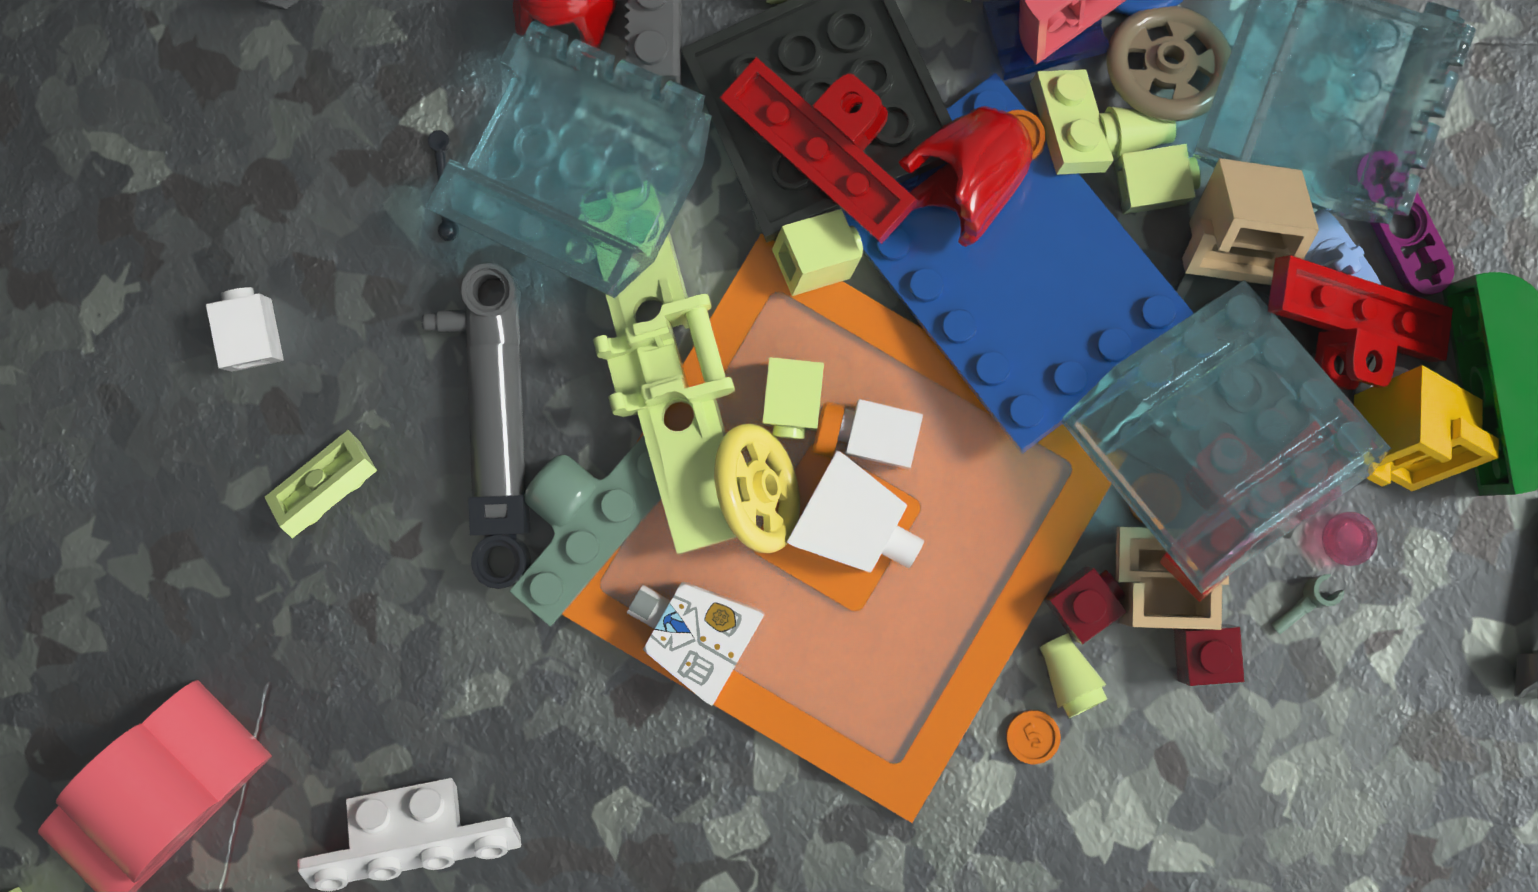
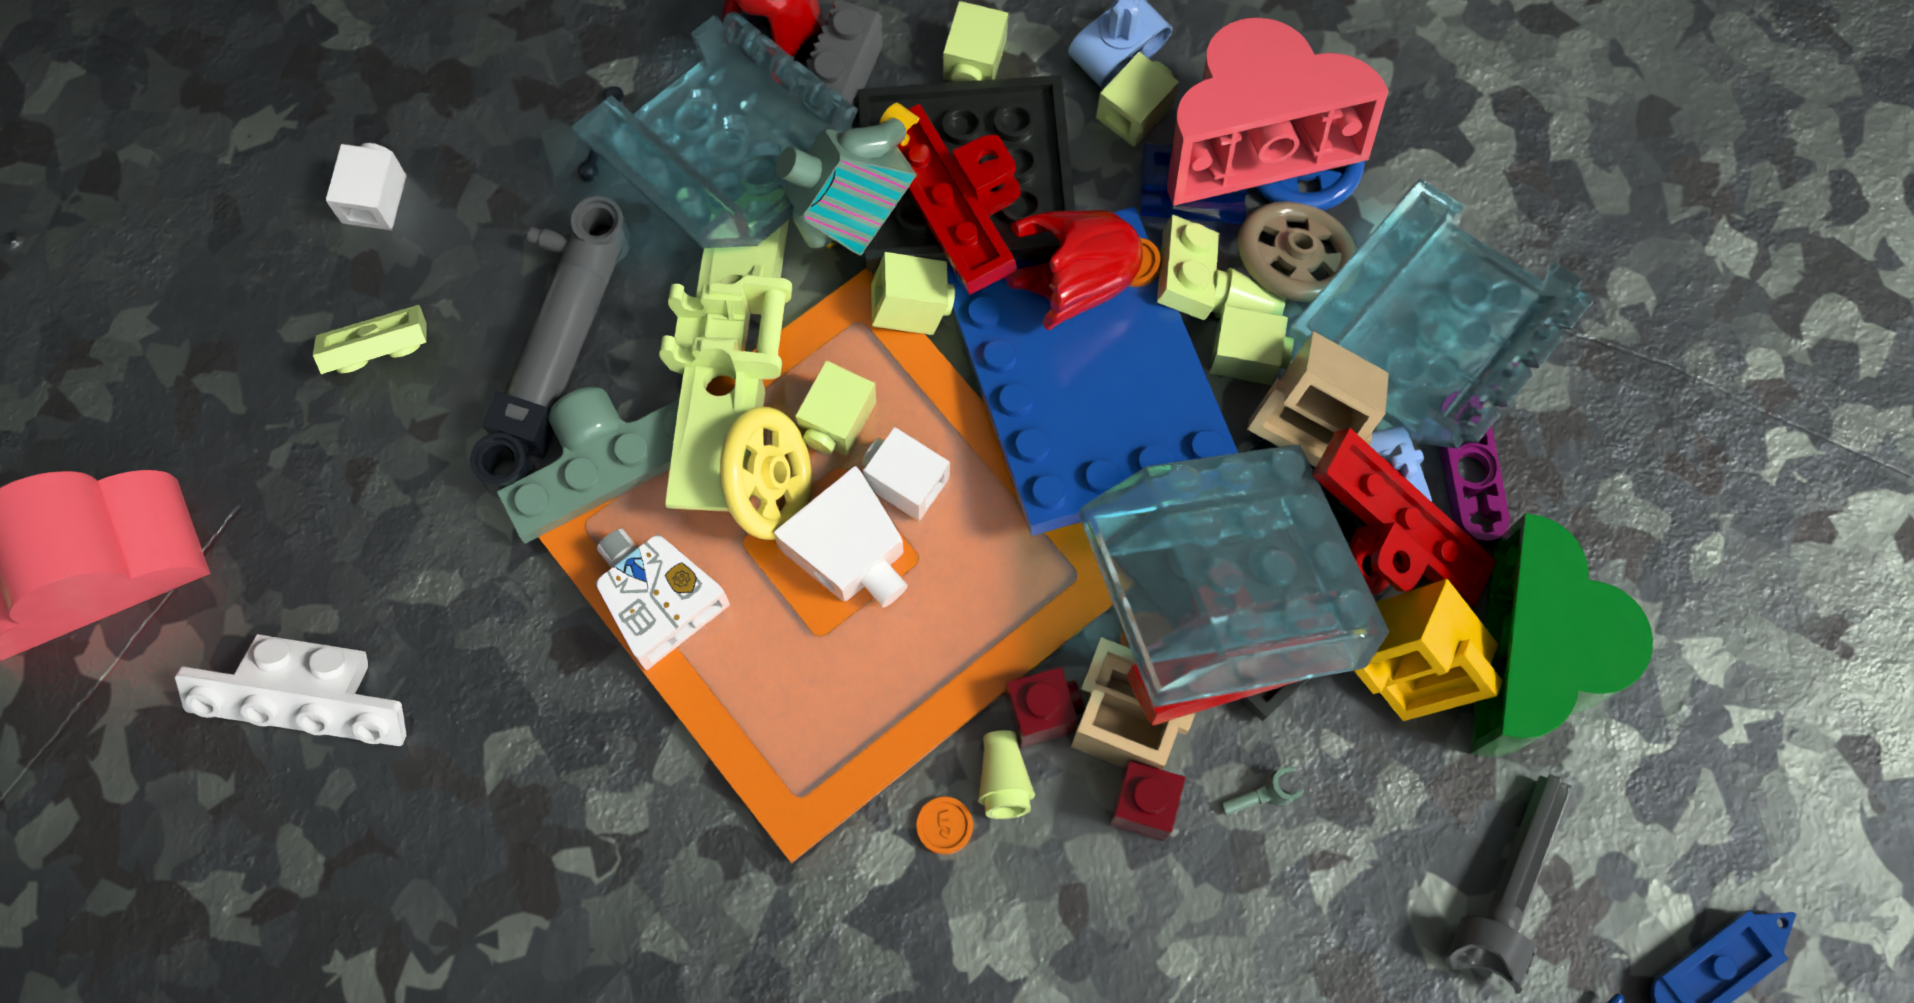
camera: 15 degrees right, 15 degrees down
orange tile [812,401,845,458] -> none
clear pink plate [1322,512,1378,566] -> none
none -> sand green torso [776,103,920,255]

